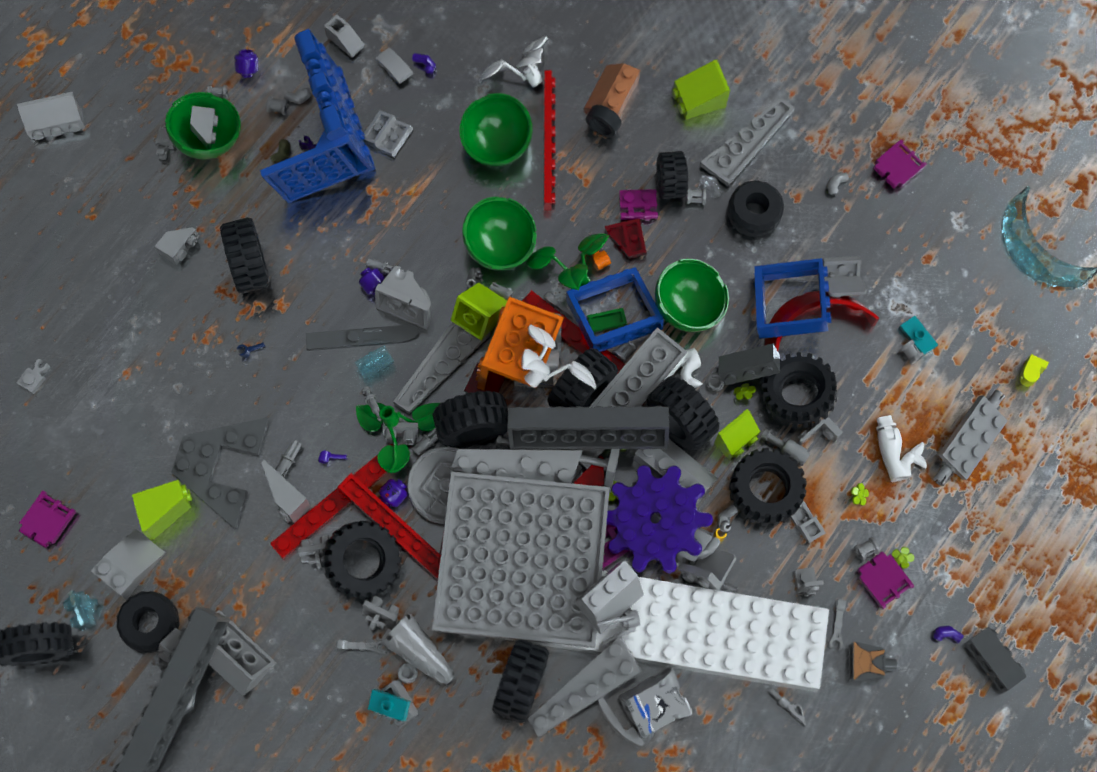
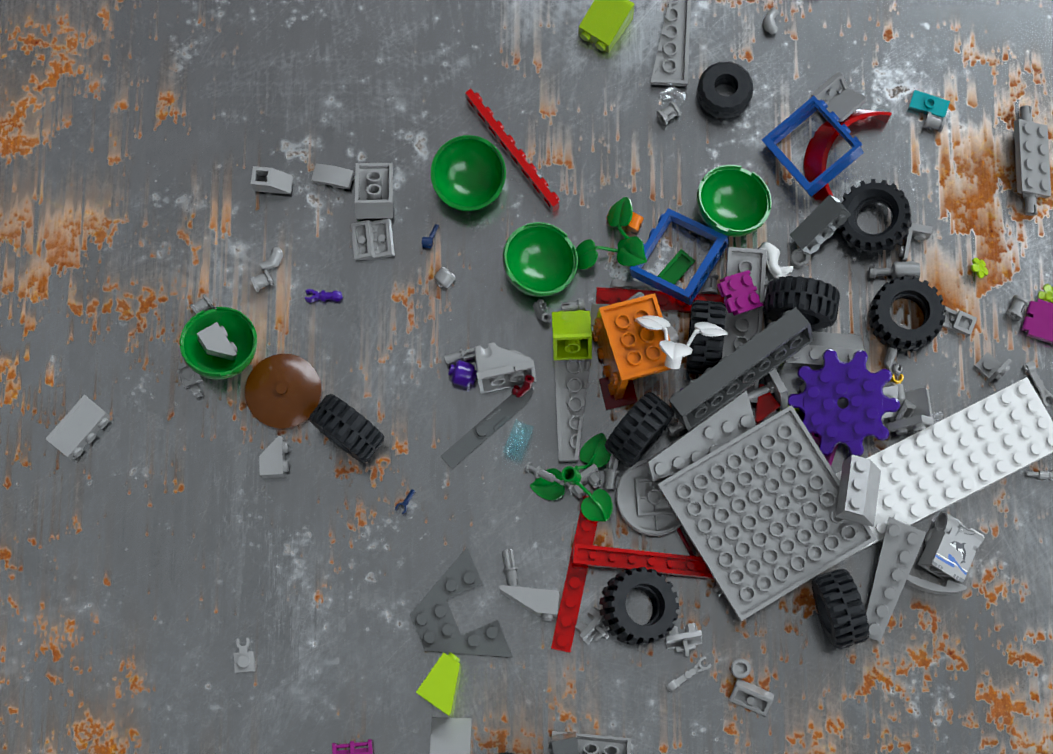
camera: 30 degrees left, 5 degrees up
dark purple head [234,49,259,78] -> none
blue bracket [260,29,376,203] -> none
olive arm [270,139,291,164] -> none
dark purple hand [318,451,347,464] -> none
teal plate [368,689,411,721] -> none
dark purple head [379,479,408,508] -> none
light grey cone [381,613,455,686] -> none
dark purple arm [412,53,436,74] -> none
white plant [479,35,547,87] -> none
nougat slope [584,63,640,117] -> none
black tyre [585,105,622,138] -> none
light grey plant [596,610,640,646] -> none
dark red wing [605,218,647,259] -> none
magenta plate [619,189,658,221] -> none
black tyre [656,151,688,199] -> none
lime slope [714,409,760,461] -> none
lime plant [734,383,756,400] -> none
white piece [876,415,927,482] -> none
neon yellow leg [1019,354,1049,387] -> none
none -> reddish brown dish [245,354,322,430]
none -> light grey slope [355,163,393,219]
none -> dark blue hand [422,224,439,248]
none -> light grey piece [434,267,456,288]
none -> dark red arm [511,375,534,398]
none -> magenta plate [717,270,764,316]
none -> light grey slope [895,399,916,420]

